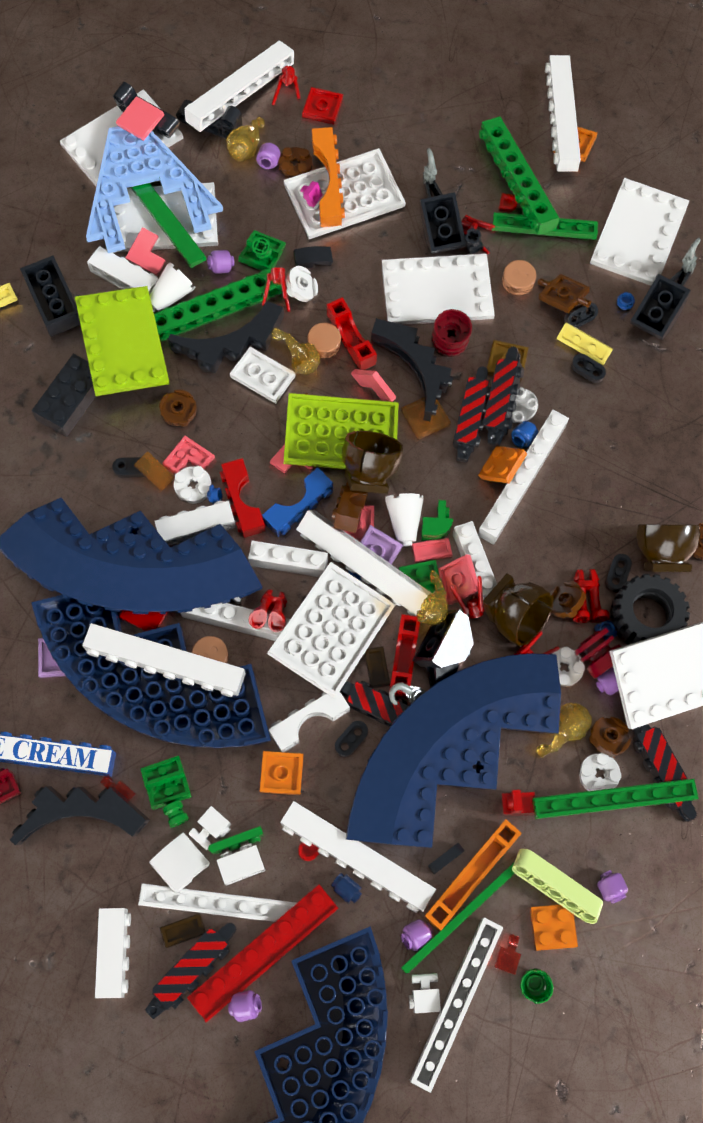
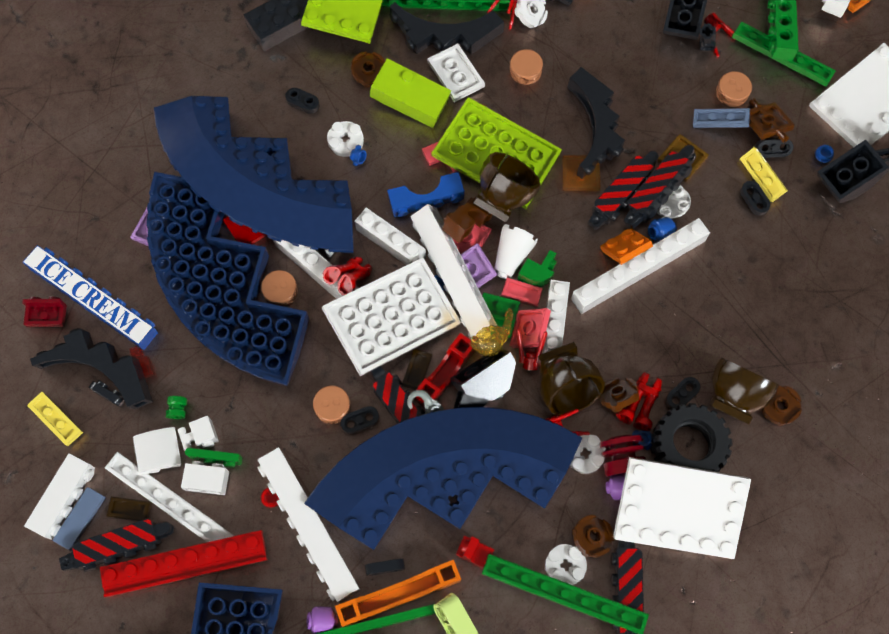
camera: 30 degrees right, 0 degrees up
white brick [82,623,246,697] -> none
clear orange tile [134,451,175,491] -> none
green slope [140,756,192,810] -> none
white brick [155,501,236,546] -> none
coral tile [162,436,215,474] -> none
red arch [219,458,266,538] -> none
medium lavender head [228,990,262,1022] -> none
orange plate [260,751,304,795] -> none
white arch [269,691,350,752] -> none
clear yellow hair [271,327,320,375] -> none
red arch [327,297,377,370] -> none
dark blue brick [331,873,362,904] -> none
coral tile [351,369,396,402] -> none
white plate [382,254,495,325] -> none
dark red wheel [431,309,472,357] -> none
red tile [499,193,517,212] -> none
clear yellow hair [537,703,592,758] -> none
none -> light yellow plate [27,392,83,446]
none -> sand blue tile [52,487,106,551]
none -> black plate [88,380,125,408]
none -> nougat head [313,385,351,424]
none -> lime brick [369,58,451,128]
none -> sand blue tile [693,108,750,128]

